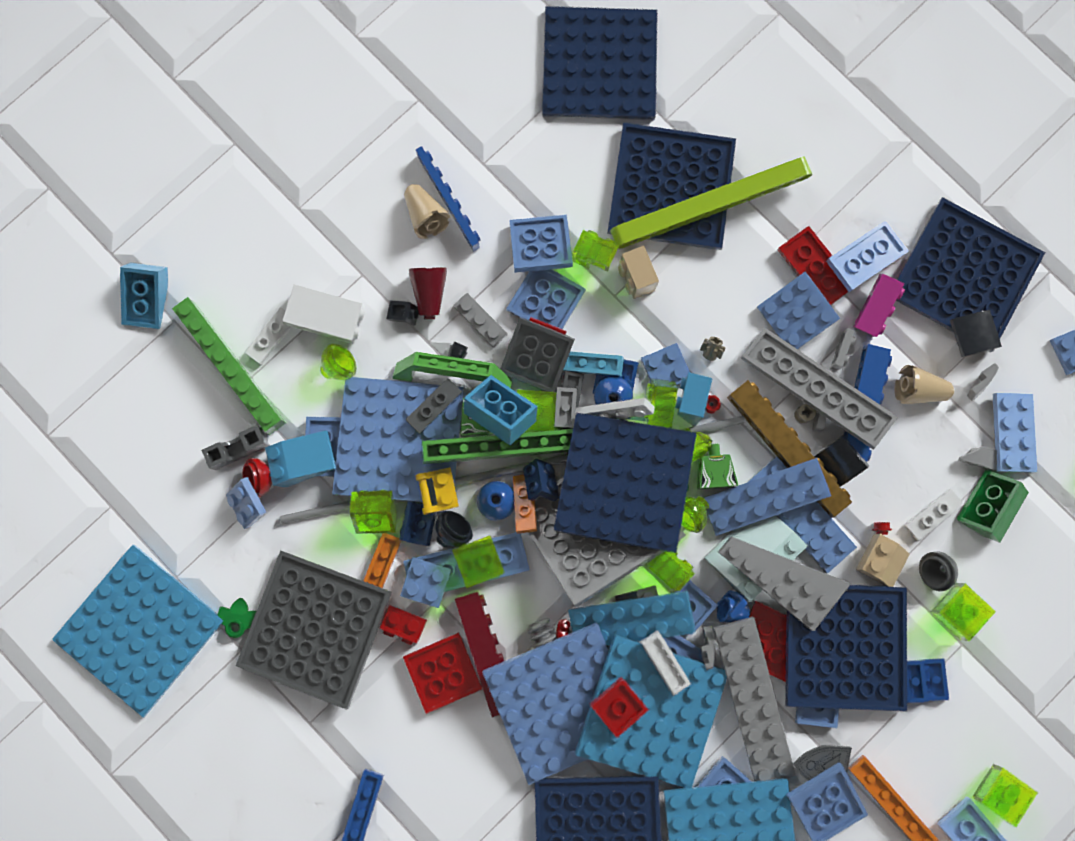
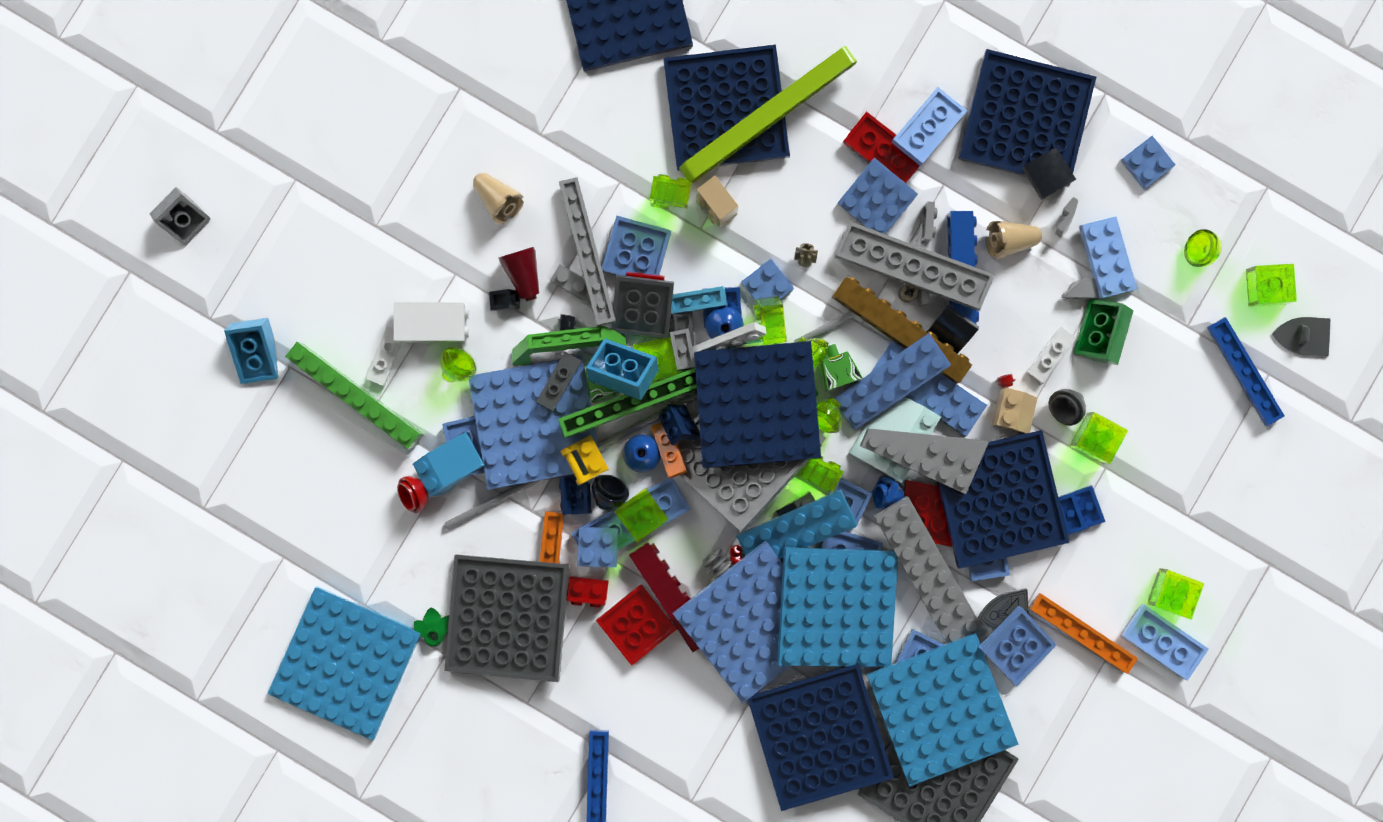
camera: 15 degrees left, 5 degrees up
dark grey arch [201,425,270,470] -> none
medium blue plate [226,477,266,529] -> none
clear neon green brick [349,490,397,534] -> none
blue plate [415,146,481,252] -> none
medium blue plate [509,215,573,273] -> none
red plate [589,677,648,738] -> none
white plate [640,631,691,695] -> none
dark azure slope [675,372,713,426] -> none
light grey slope [701,626,715,670] -> none
red plate [705,395,721,414] -> none
dark pink brick [853,274,905,337] -> none
none -> dark grey slope [149,187,211,245]
none -> light grey plate [559,177,616,327]

